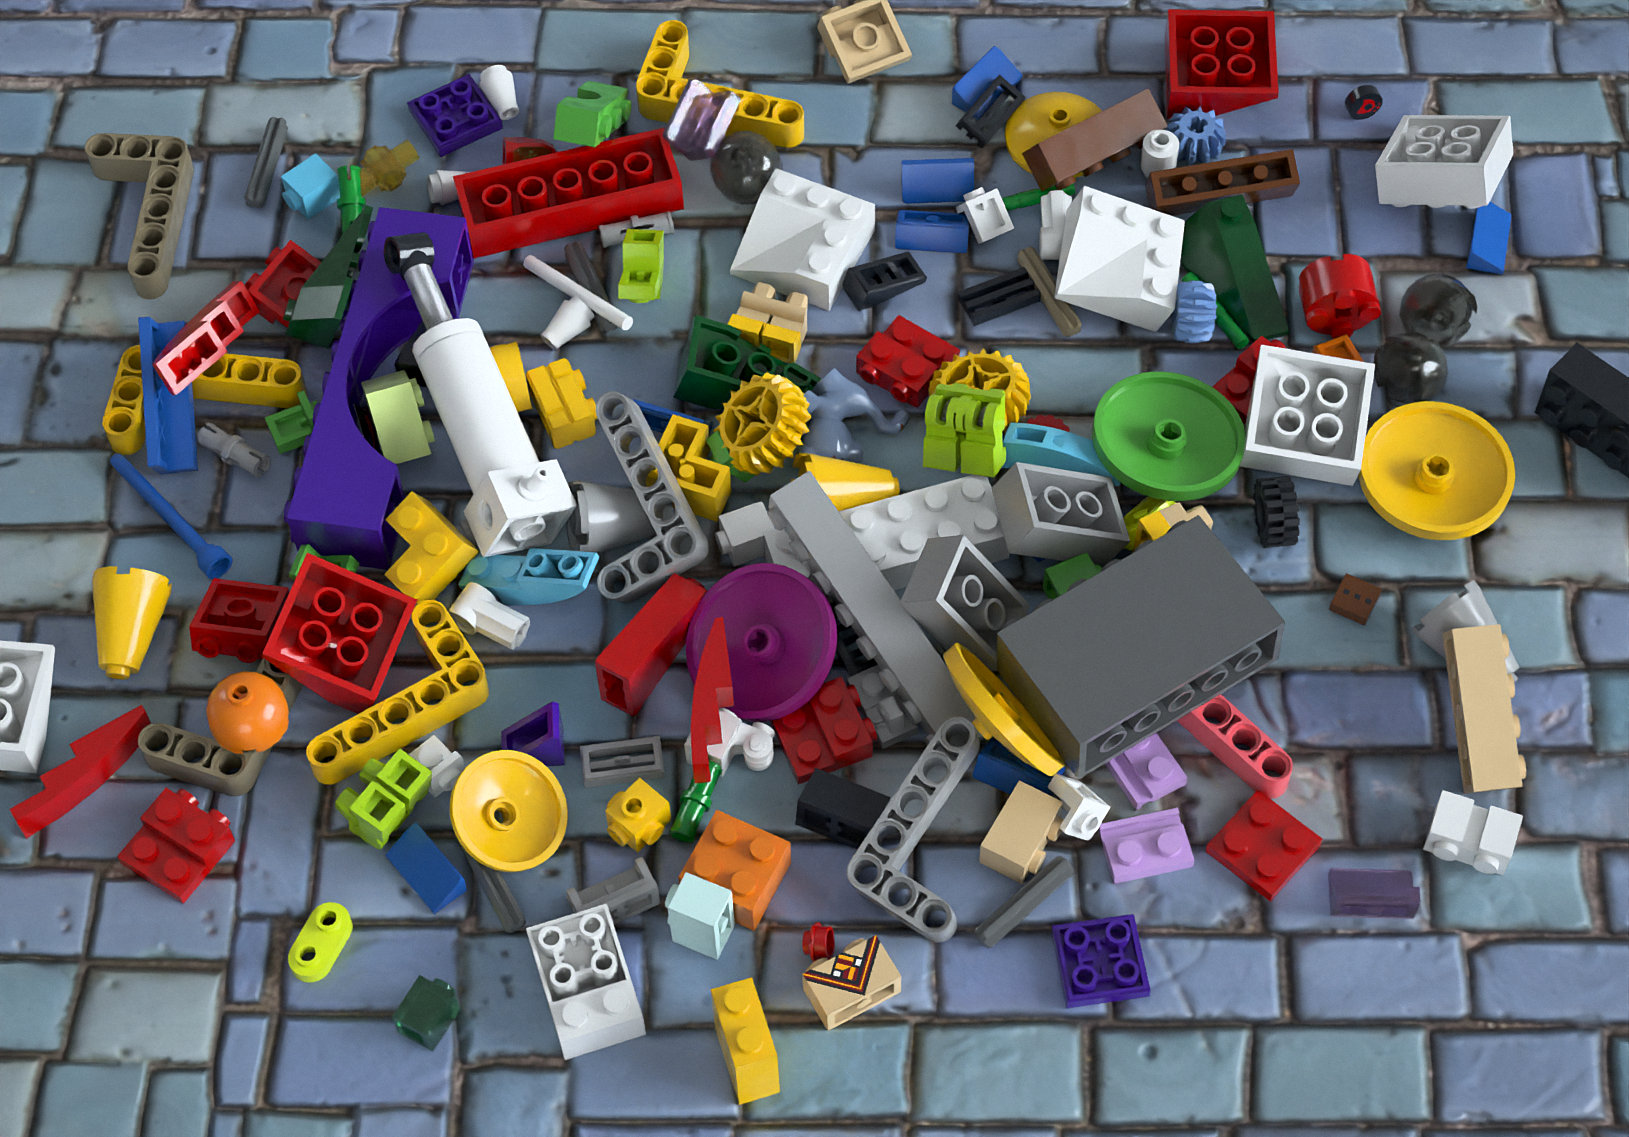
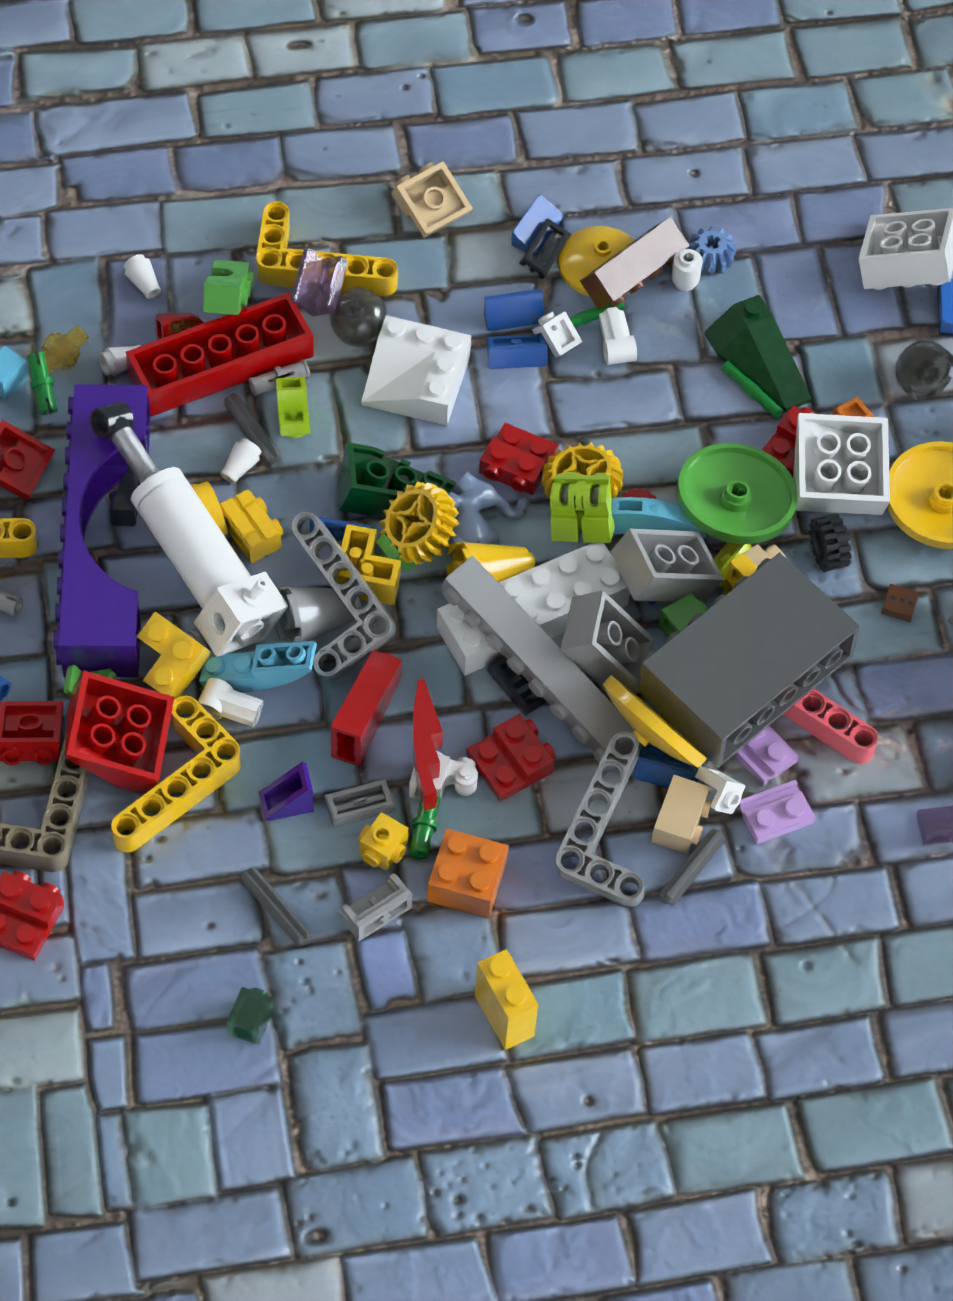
camera: 15 degrees left, 0 degrees up
orange cylinder [206,671,289,754] -> none
bright green bracket [265,390,317,454] -> none
dark green wedge [283,205,374,349] -> none
neon yellow plate [288,902,353,983] -> none
lime hips [335,748,432,850] -> none
yellowish green brick [361,370,435,464] -> none
blue slope [385,822,467,915] -> none
dark purple tile [407,74,503,157] -> none
white bracket [409,735,465,798] -> none
yellow dish [450,750,568,872] -> none
white bar [523,255,633,330] -> none
white slope [526,903,646,1060] -> none
light aqua brick [665,872,735,960] -> none
magenta dish [686,563,837,722] -> none
white brick [715,501,775,566] -> none
hips [728,282,808,363] -> none
black hinge [795,768,891,849] -> none
red plate [802,922,835,962] -> none
tan brick [802,935,901,1031] -> none
black slope [842,251,927,311] -> none
light grey hinge [847,665,918,749] -> none
black tile [958,267,1041,326] -> none
dark tan axle [1017,246,1082,337] -> none
dark purple tile [1051,914,1151,1008] -> none
white slope [1054,186,1185,332] -> none
reddish brown brick [1145,149,1300,216] -> none
red slope [1164,9,1279,119] -> none
medium blue gear [1170,280,1217,344] -> none
red plate [1205,790,1323,902] -> none
red brick [1298,254,1381,339] -> none
black tile [1345,85,1383,120] -> none
clear smoke cylinder [1373,333,1448,407] -> none

